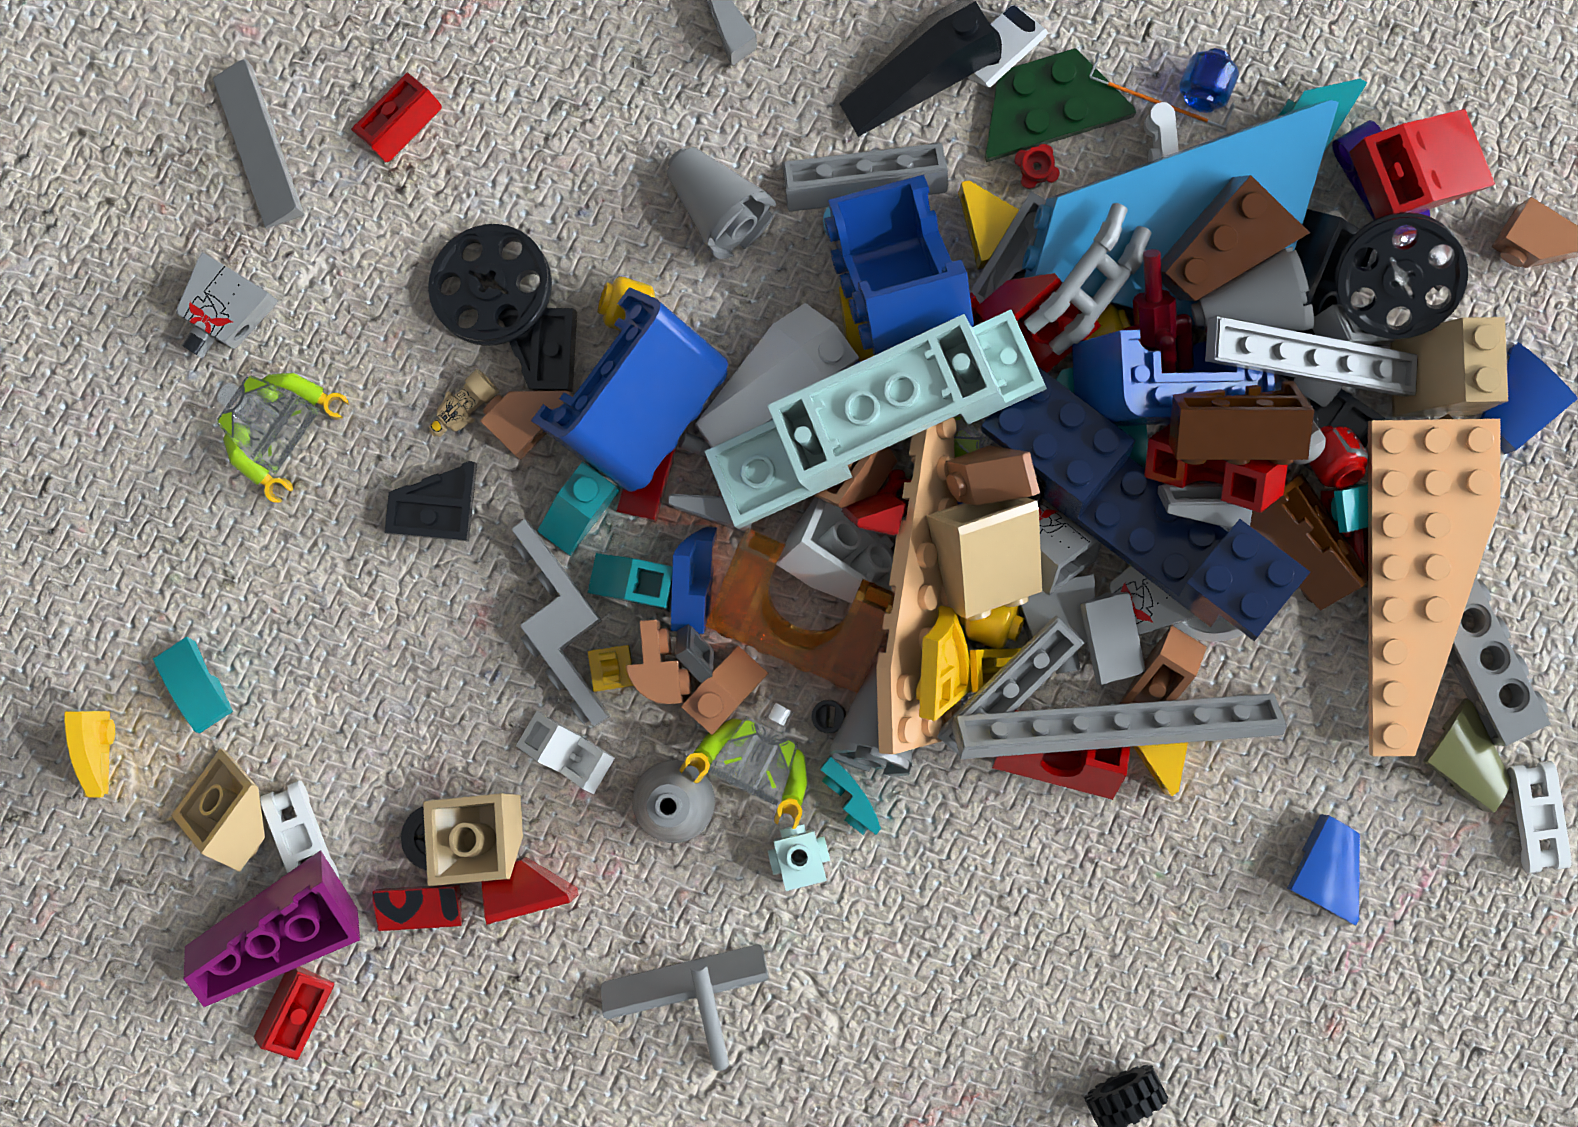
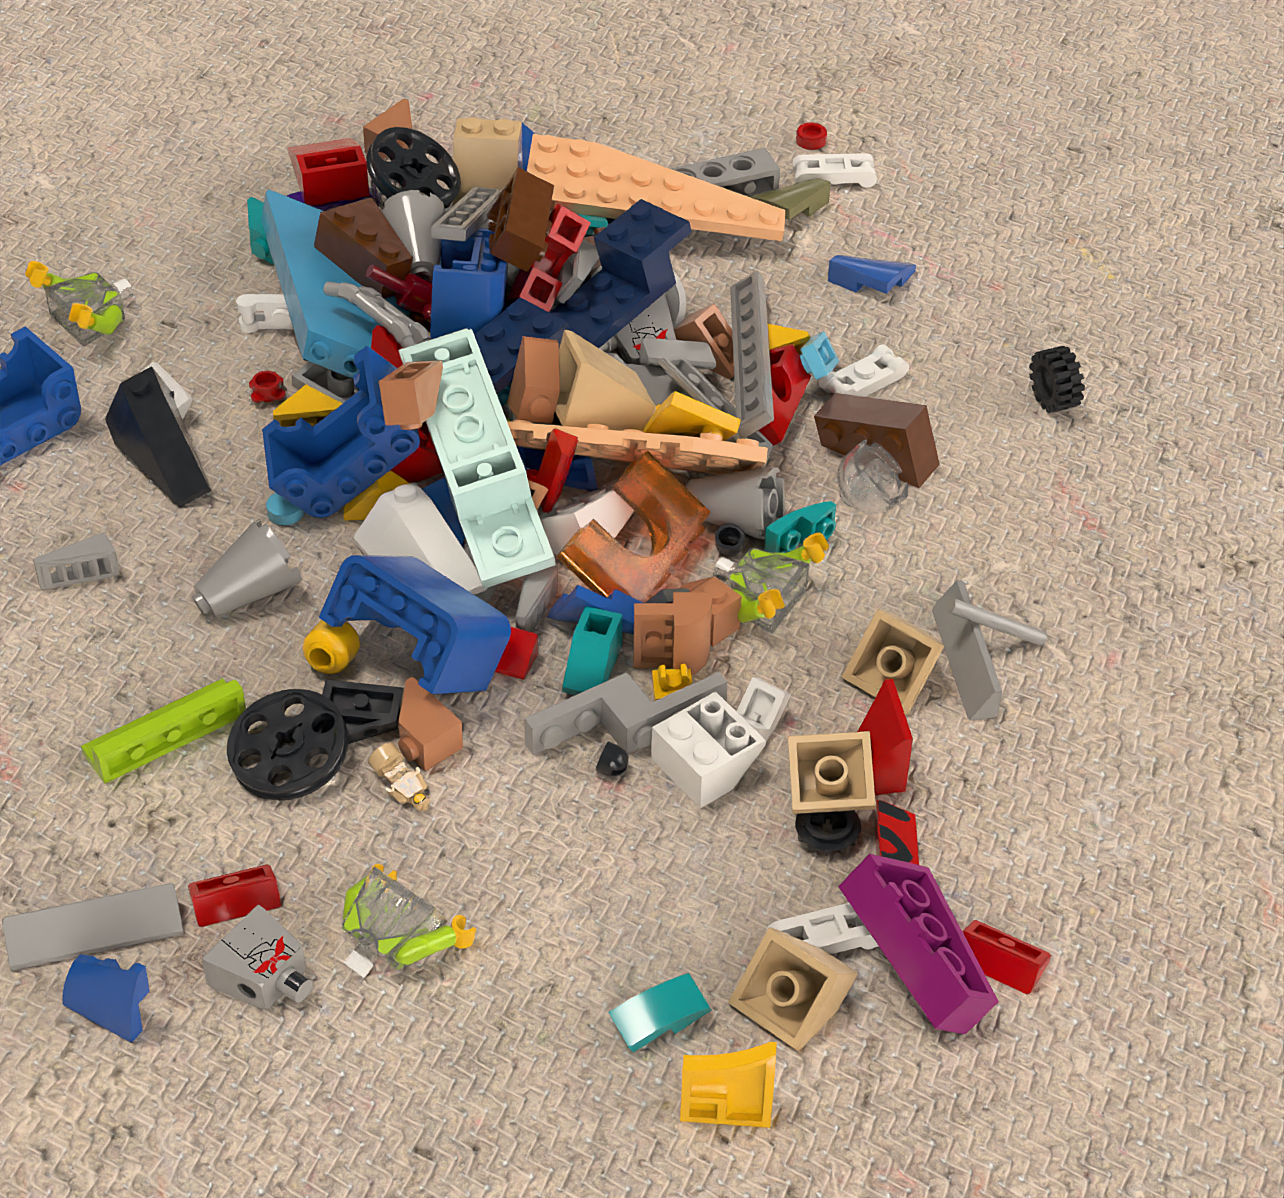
camera: 85 degrees left, 40 degrees down
red slope [351,72,442,163] -> none
black wing [384,461,477,542] -> none
teal slope [537,461,620,556] -> none
light grey cone [632,760,715,843] -> none
light aqua brick [768,824,830,891] -> none
light grey slope [782,143,948,211] -> none
dark green wing [985,48,1136,163] -> none
orange piece [1089,52,1235,129] -> none
clear blue head [1179,48,1239,113] -> none
none -> blue slope [62,954,150,1043]
none -> lime fence [81,678,246,784]
none -> red slope [188,864,281,927]
none -> nougat slope [379,360,443,430]
none -> black hinge [596,741,629,777]
none -> white slope [651,691,766,809]
none -> medium azure plate [800,331,839,380]
none -> reddish brown wedge [814,393,940,488]
none -> white plate [819,344,909,397]
none -> clear cylinder [837,440,908,514]
none -> tan slope [842,609,944,715]

